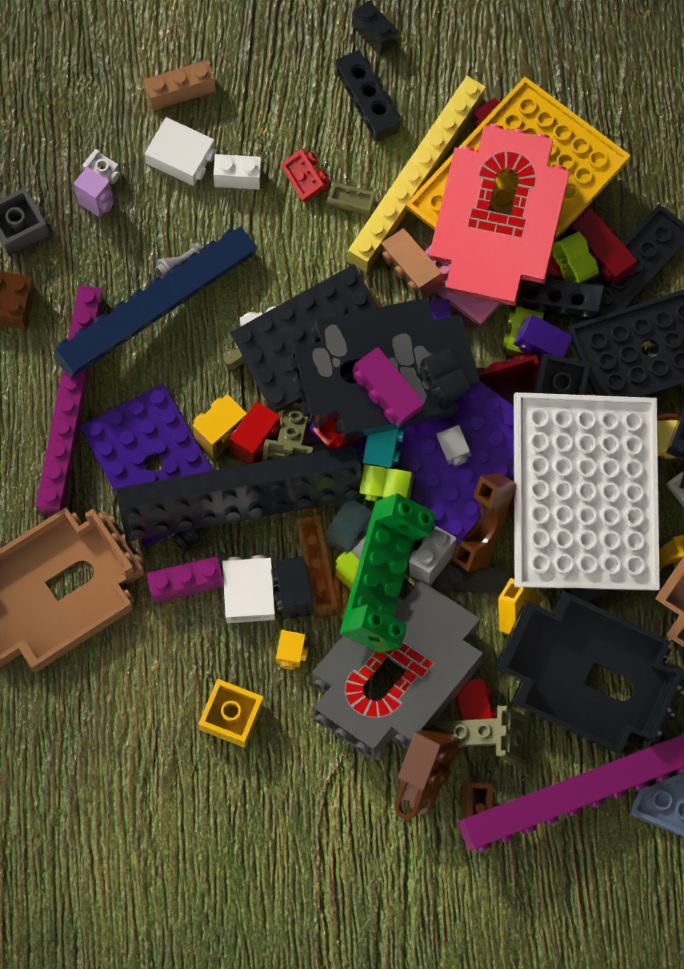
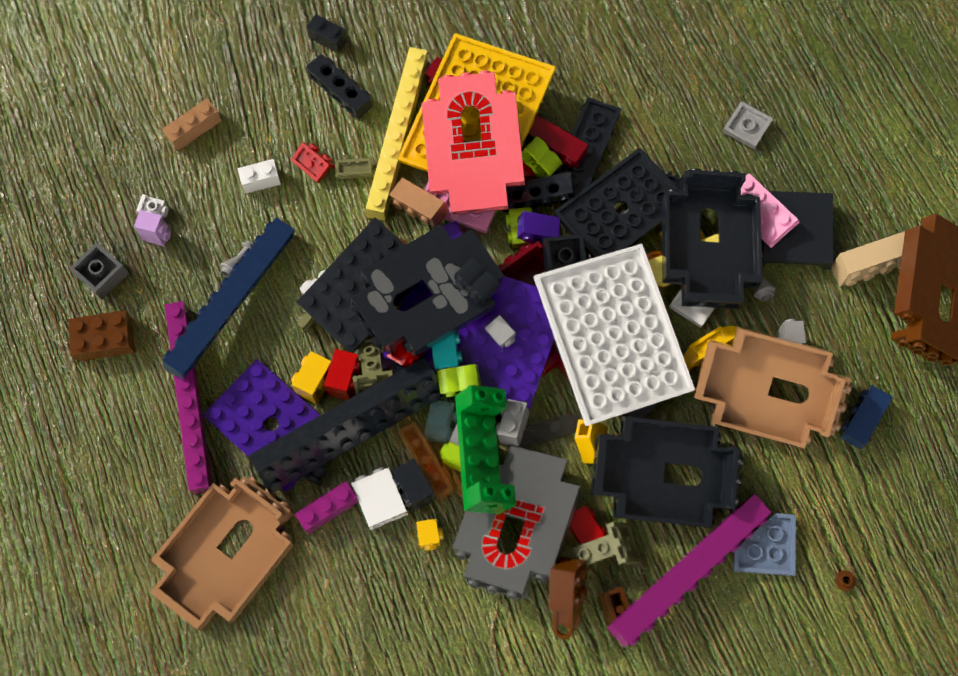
camera: 15 degrees left, 0 degrees up
white brick [144,117,217,186] -> none
yellow brick [198,679,264,748] -> none
magenta brick [352,347,424,427] -> none
reddish brown arch [452,472,517,572] -> none

